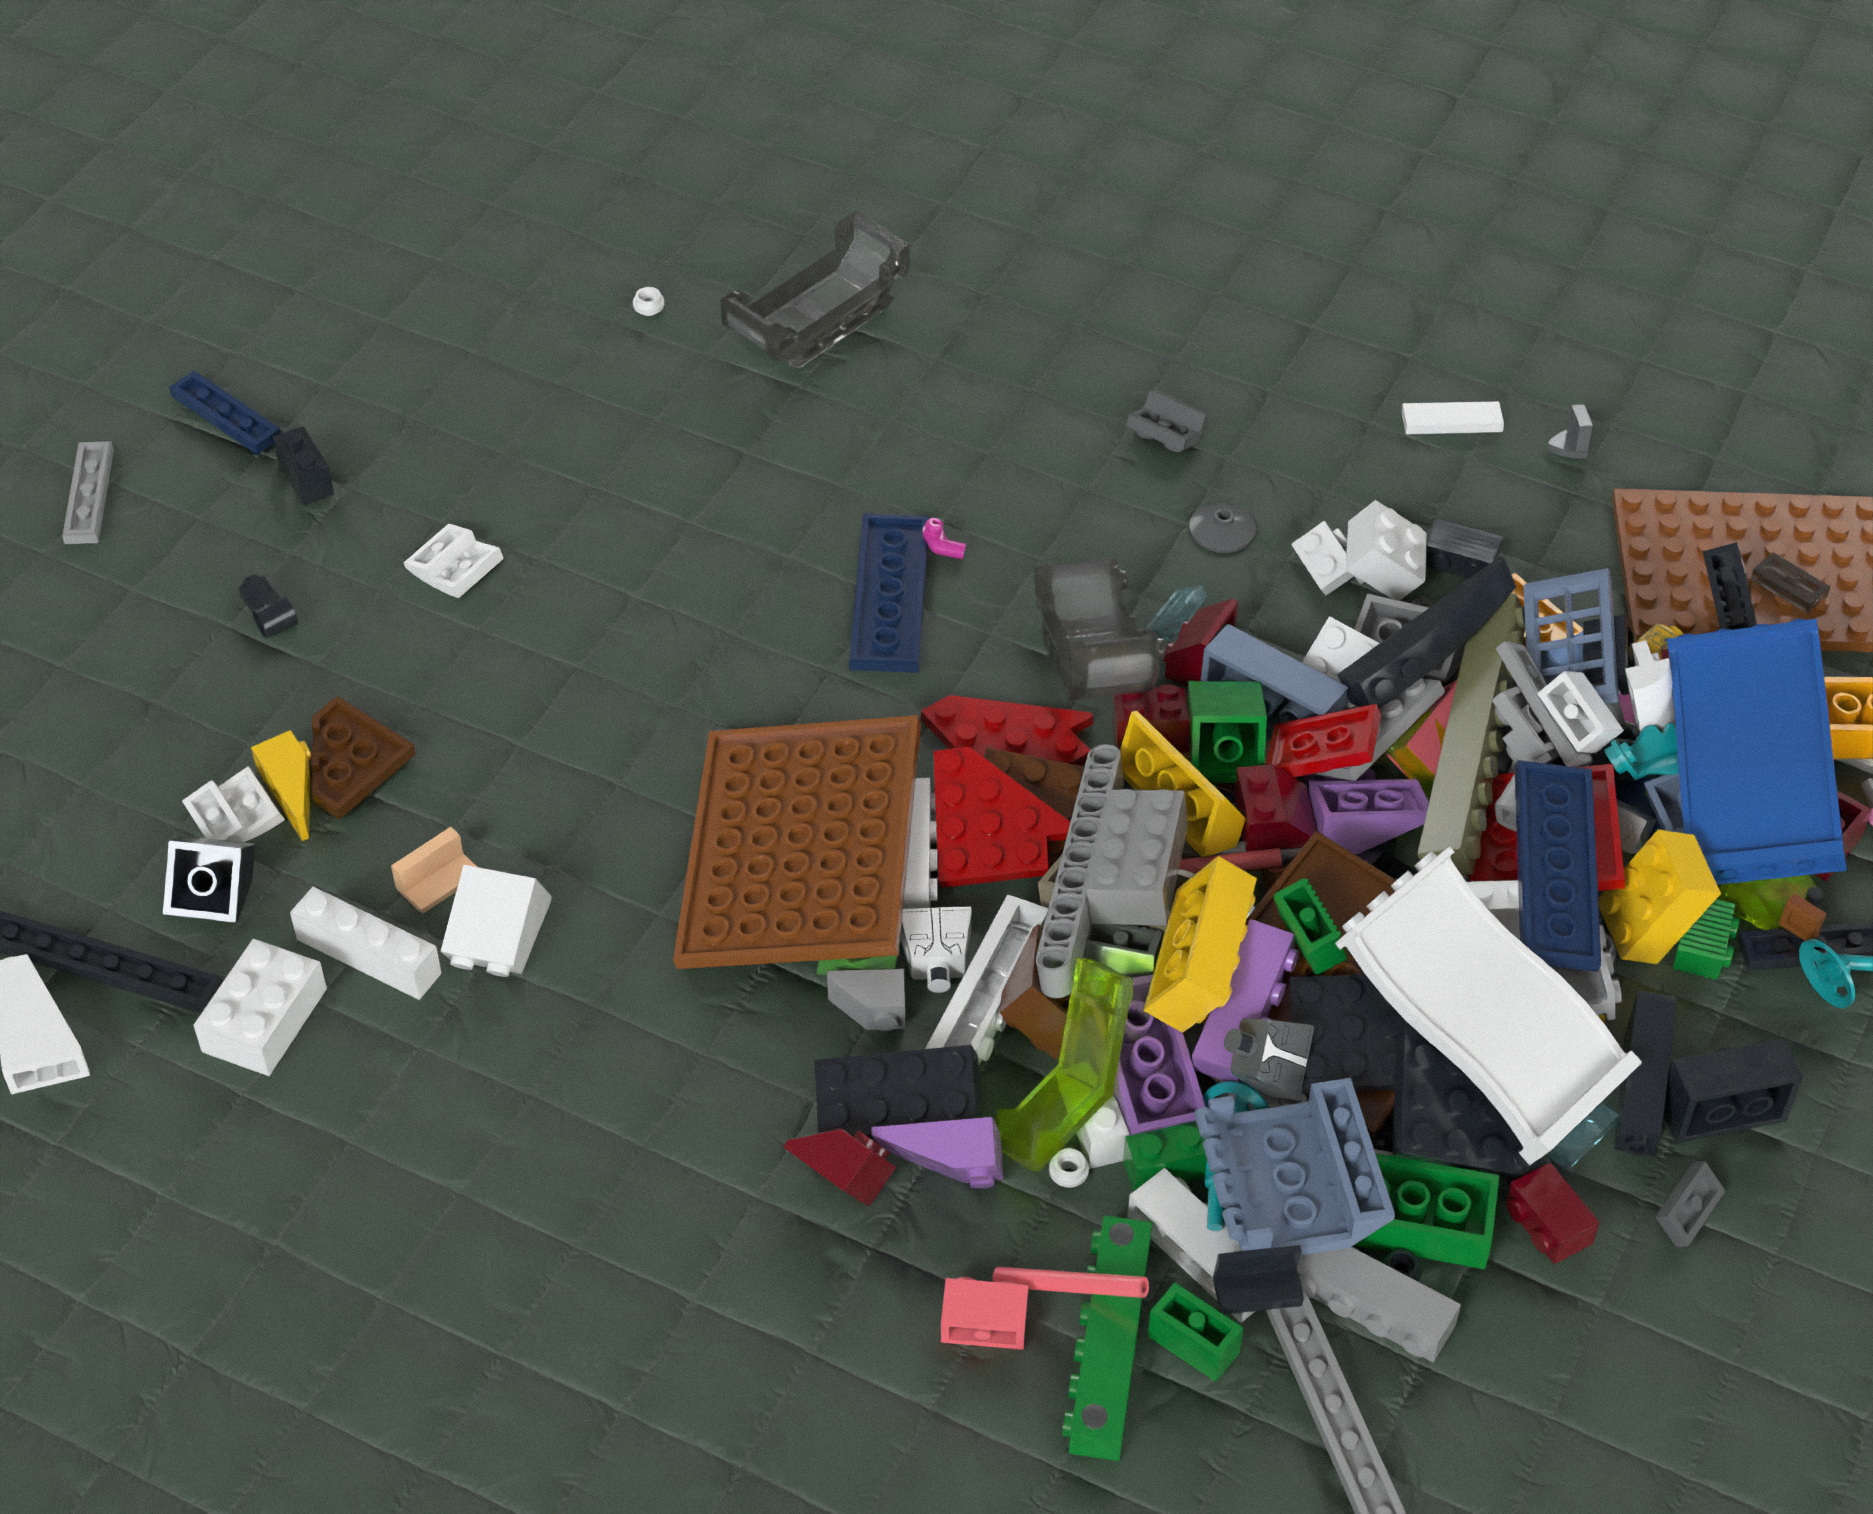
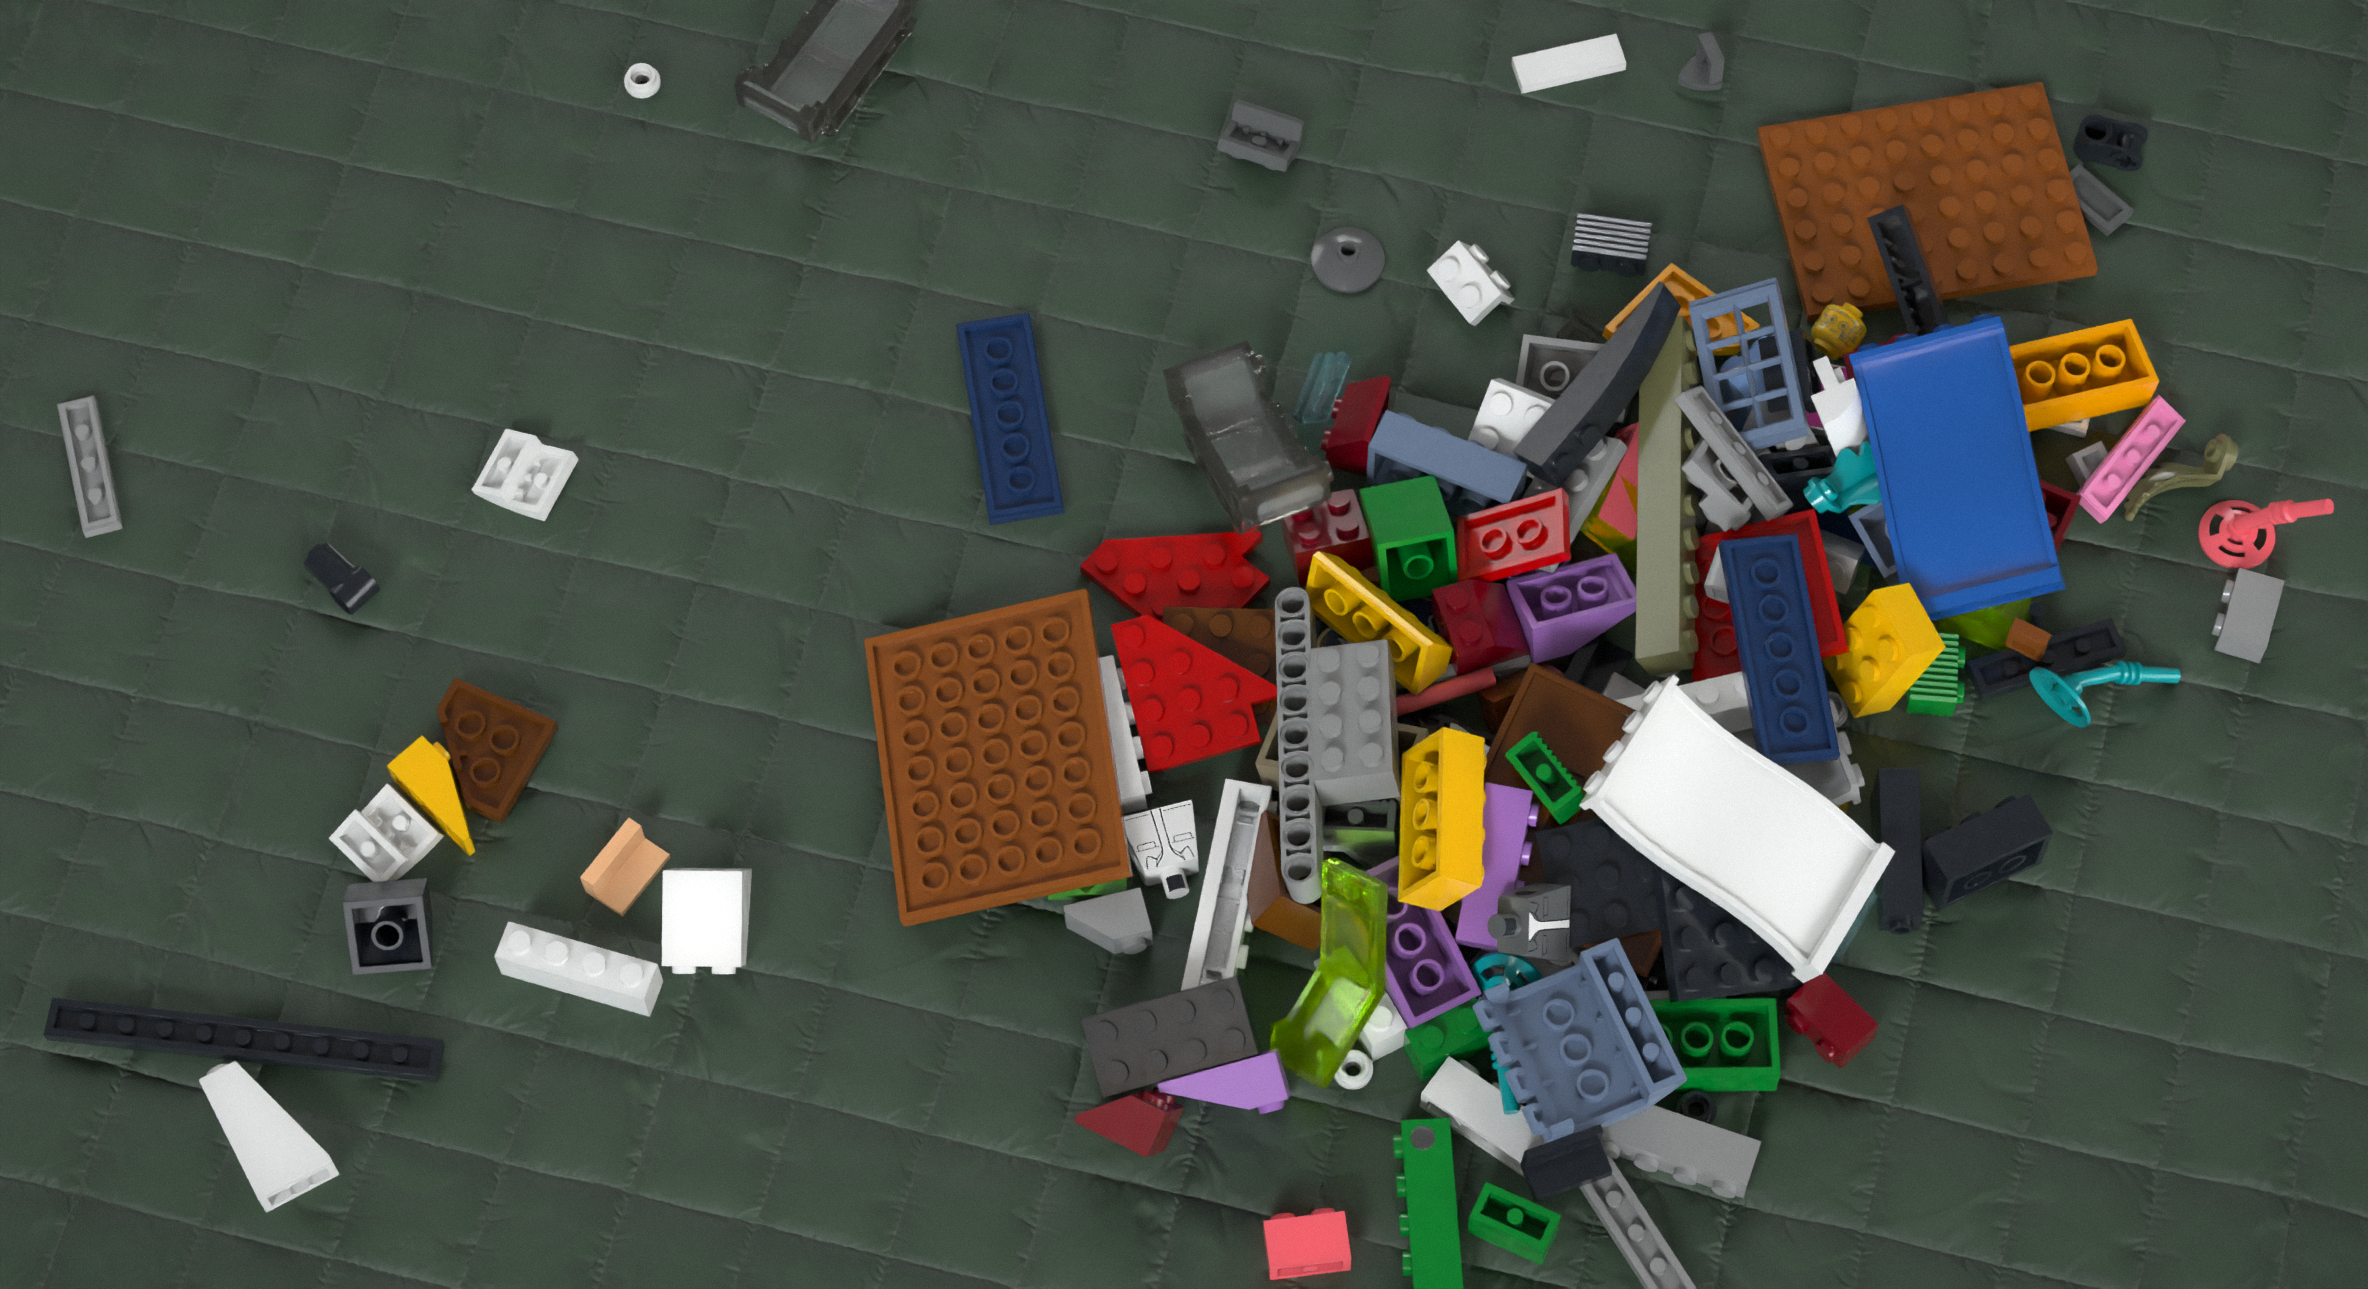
camera: 10 degrees left, 15 degrees up
dark blue plate [169,371,281,455] -> none
white brick [193,939,327,1076] -> none
black brick [273,426,334,506] -> none
dark pink arm [922,518,966,560] -> none
coral piece [993,1267,1149,1298] -> none
white brick [1346,500,1427,601] -> none
white brick [1537,671,1624,753] -> none
dark grey plate [1655,1161,1725,1247] -> none
clear smoke tile [1751,552,1830,614] -> none

